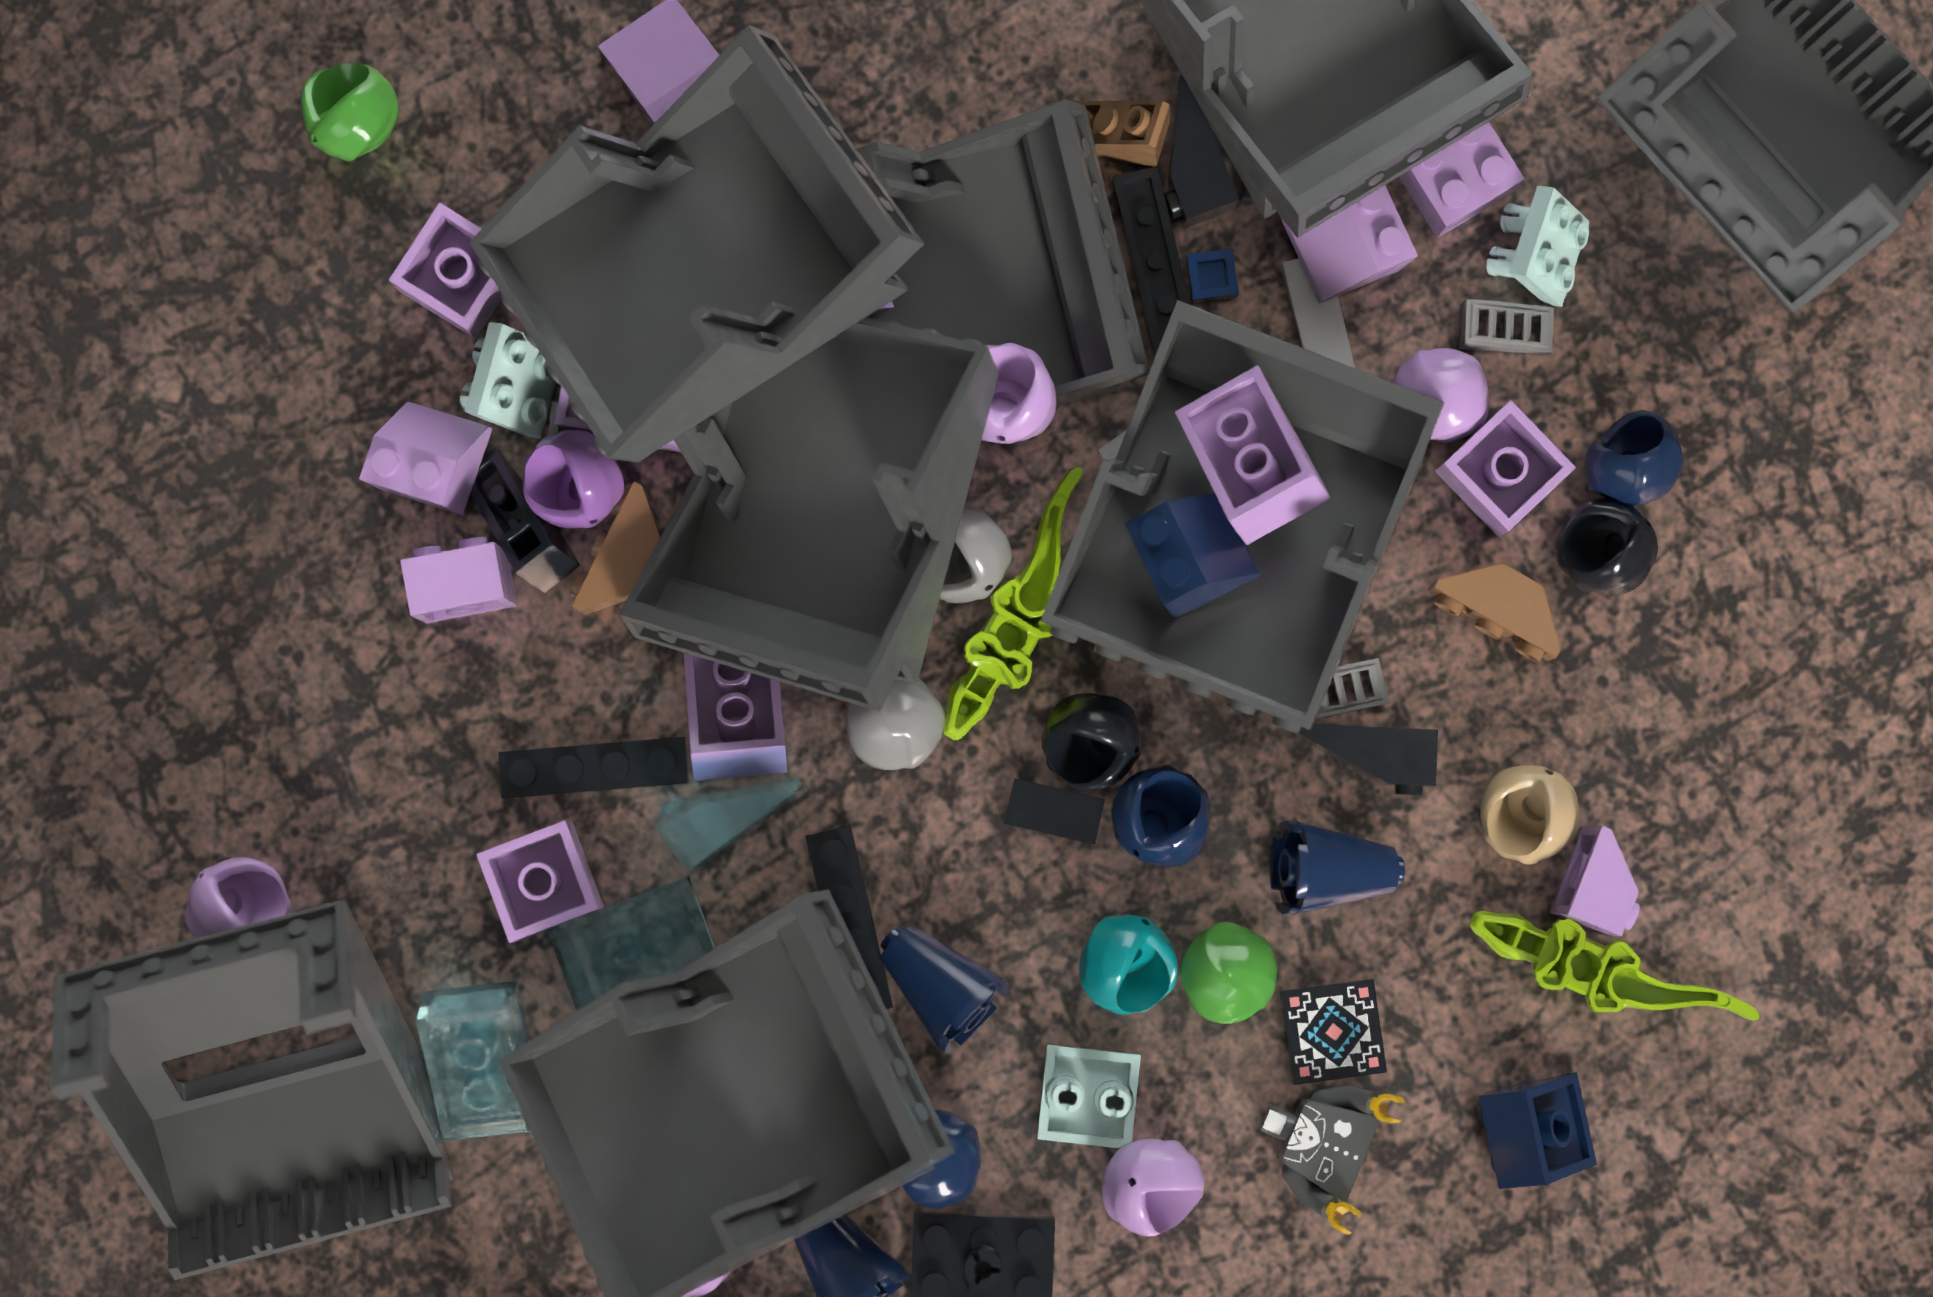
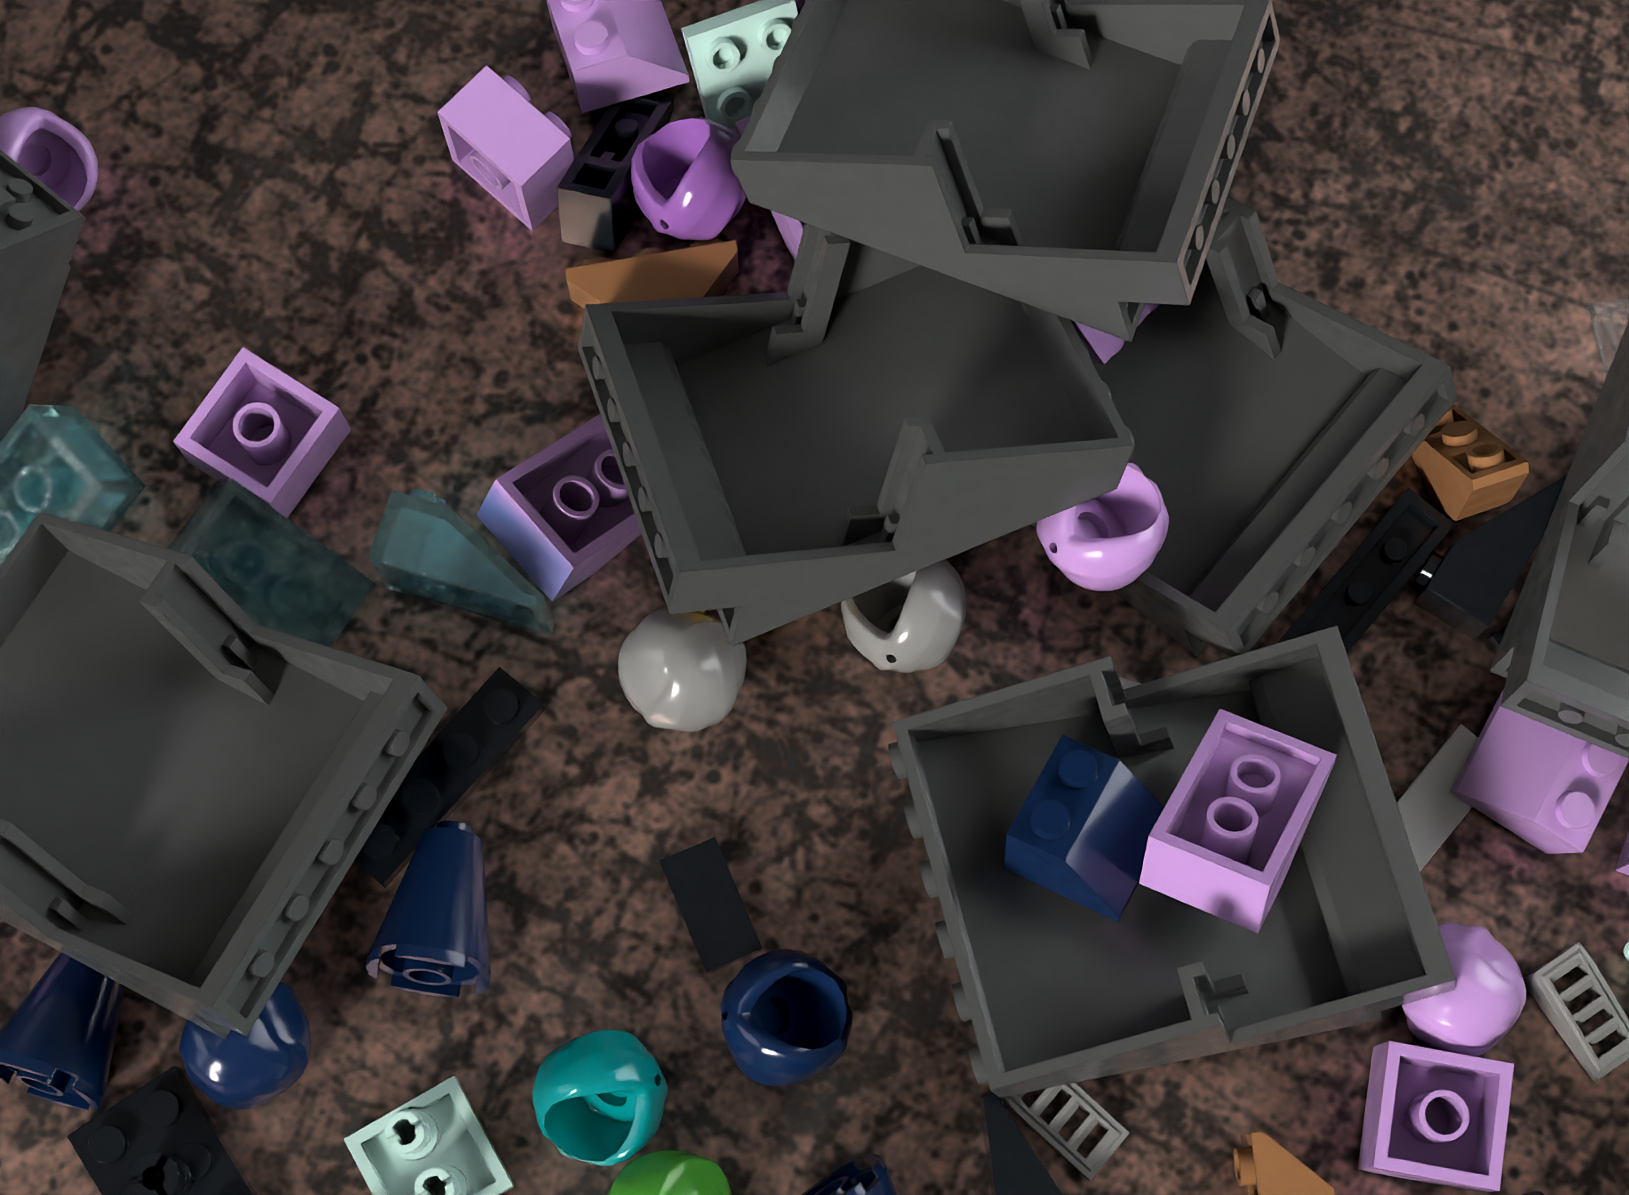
camera: 55 degrees right, 10 degrees down
black plate [498,737,689,799] -> none
lime animal [943,467,1083,740] -> none
black piece [1041,693,1141,792] -> none
blue plate [1186,248,1239,303] -> none

